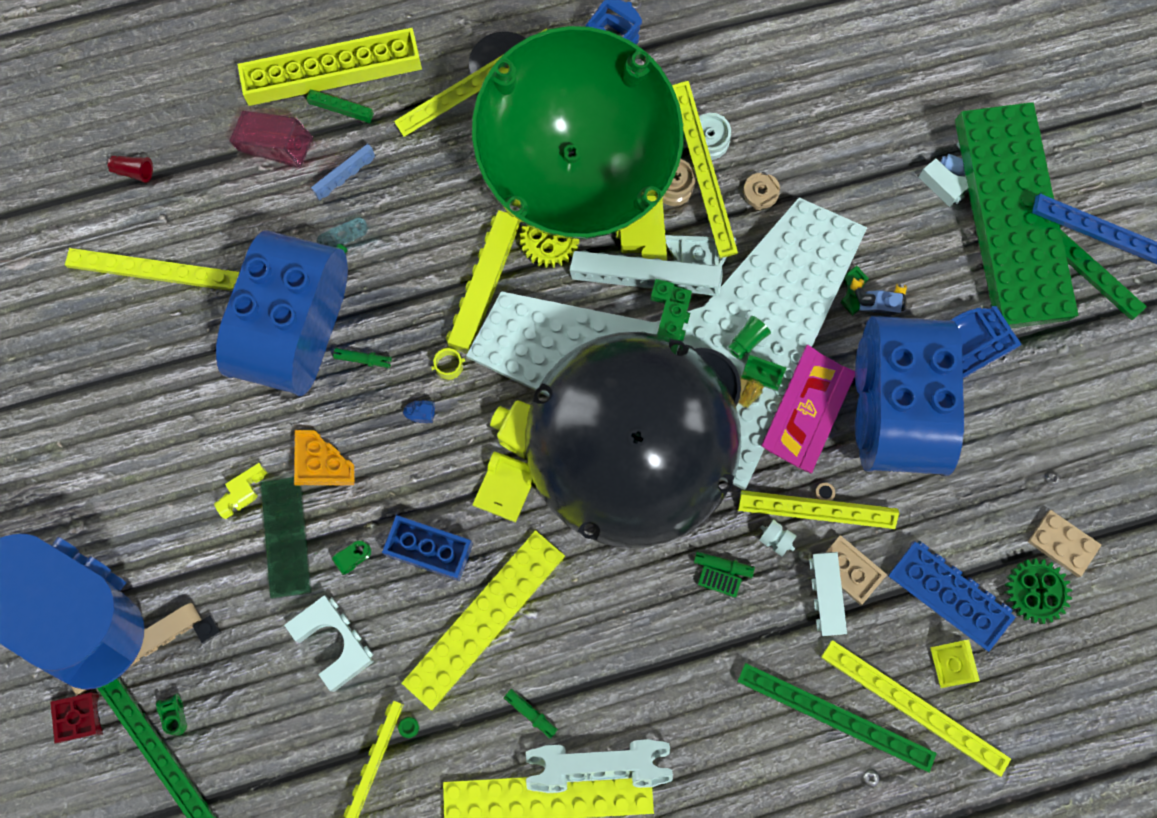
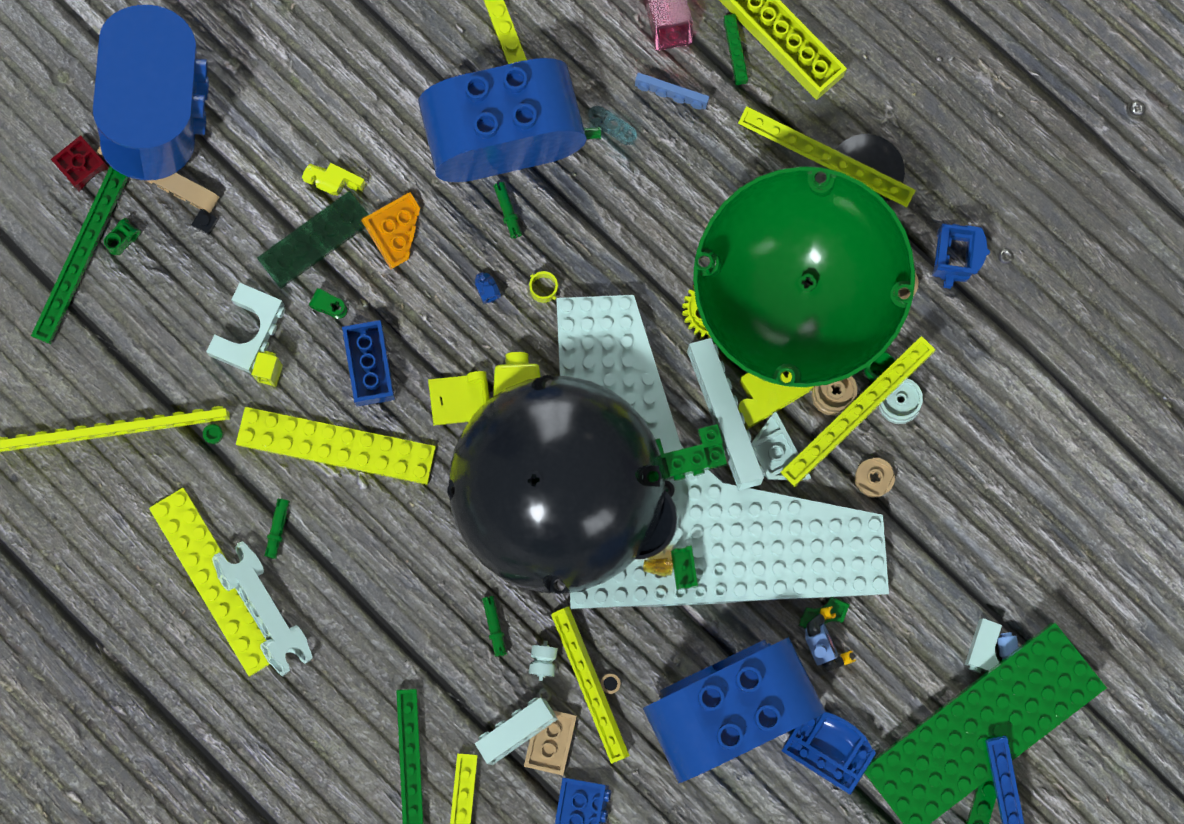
camera: 55 degrees right, 5 degrees up
neon yellow brick [446,210,520,354] -> none
green tile [698,566,742,598] -> none
green plant [727,315,771,360] -> none
dark pink hinge [761,345,855,474] -> none
none -> neon yellow brick [251,351,283,387]

